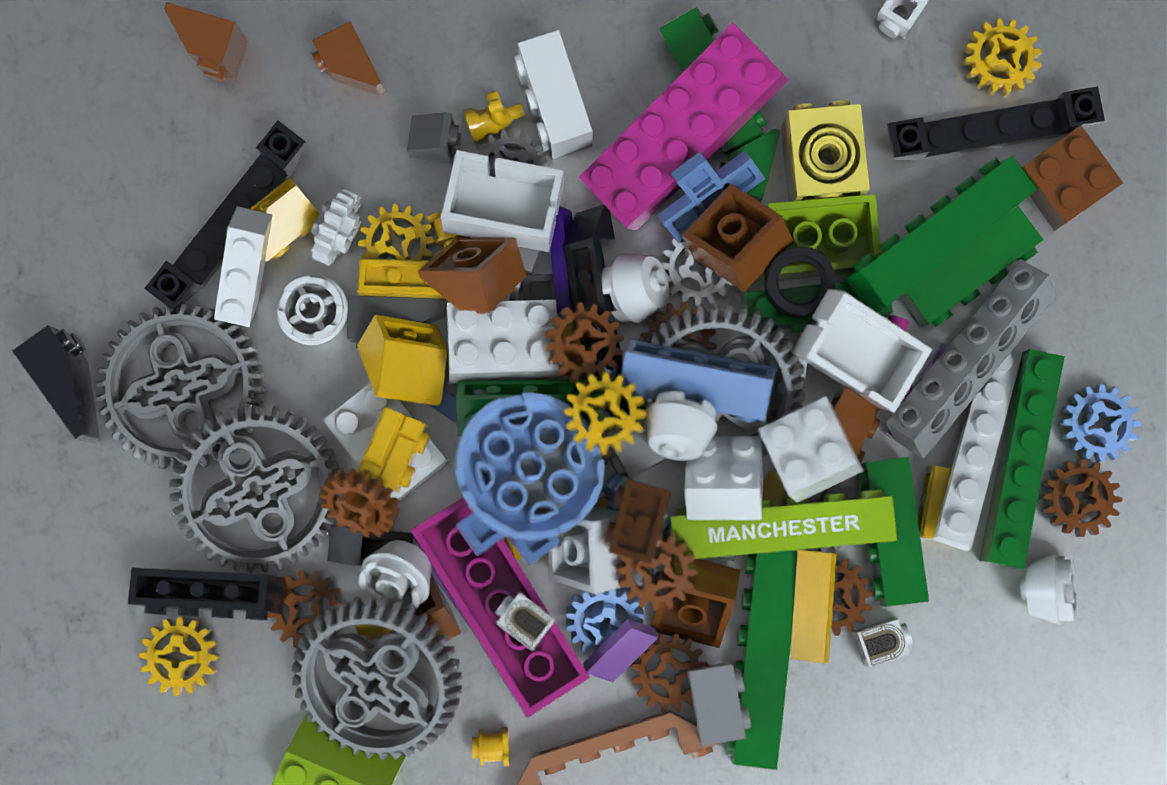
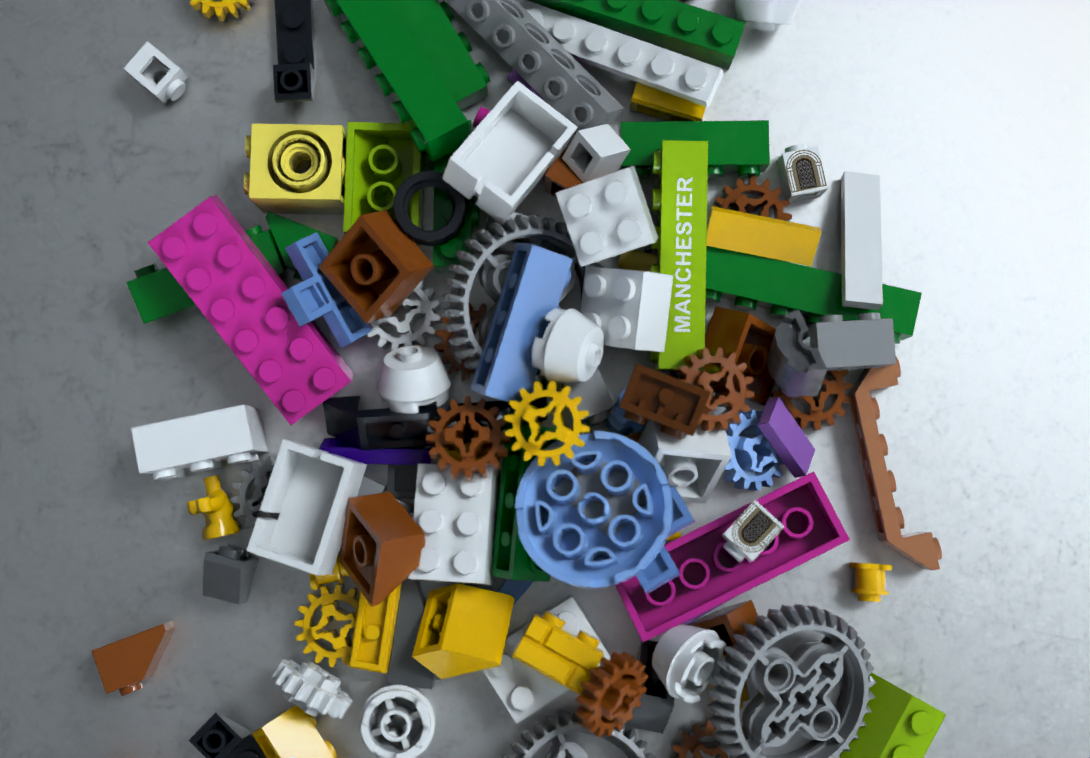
camera: 85 degrees left, 0 degrees up
none -> white brick [562,124,631,183]
none -> flat silver cylinder [766,310,827,398]
none -> white tile [841,171,883,310]

